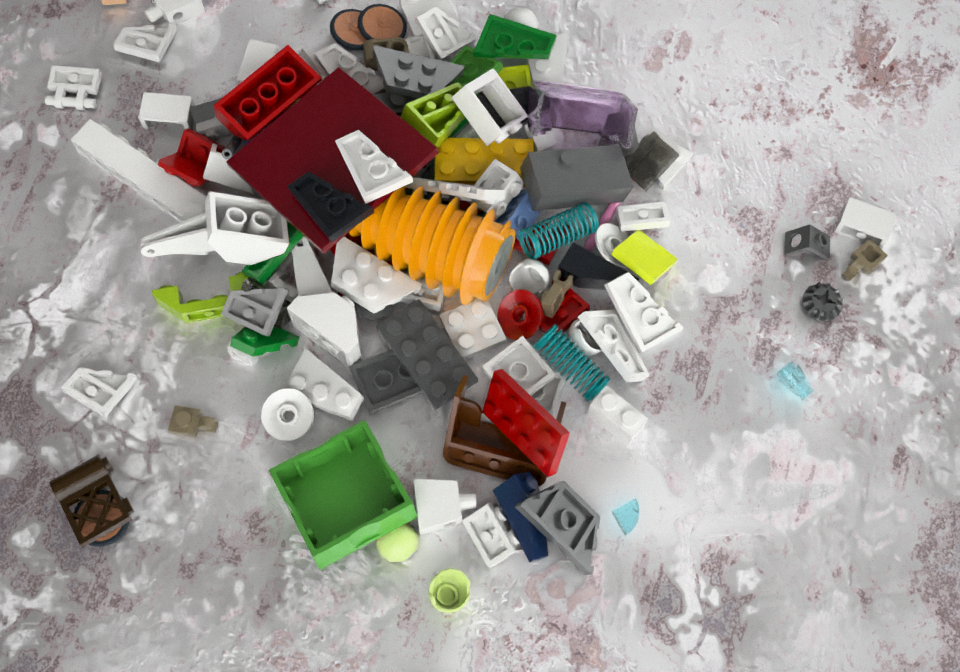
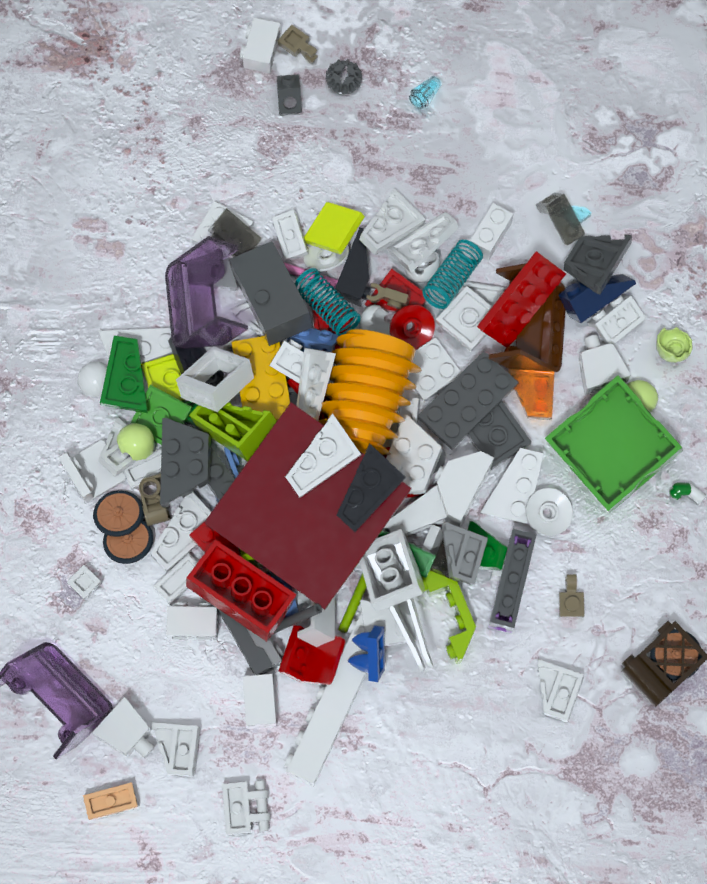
camera: 100 degrees left, 5 degrees up
none -> yellowish green hair [117,423,155,461]
none -> blue tile [348,626,385,682]
none -> dark grey piece [488,529,537,634]
none -> clear orange wing [508,369,554,420]
none -> clear smoke bracket [536,193,585,245]
none -> arm [669,482,706,505]

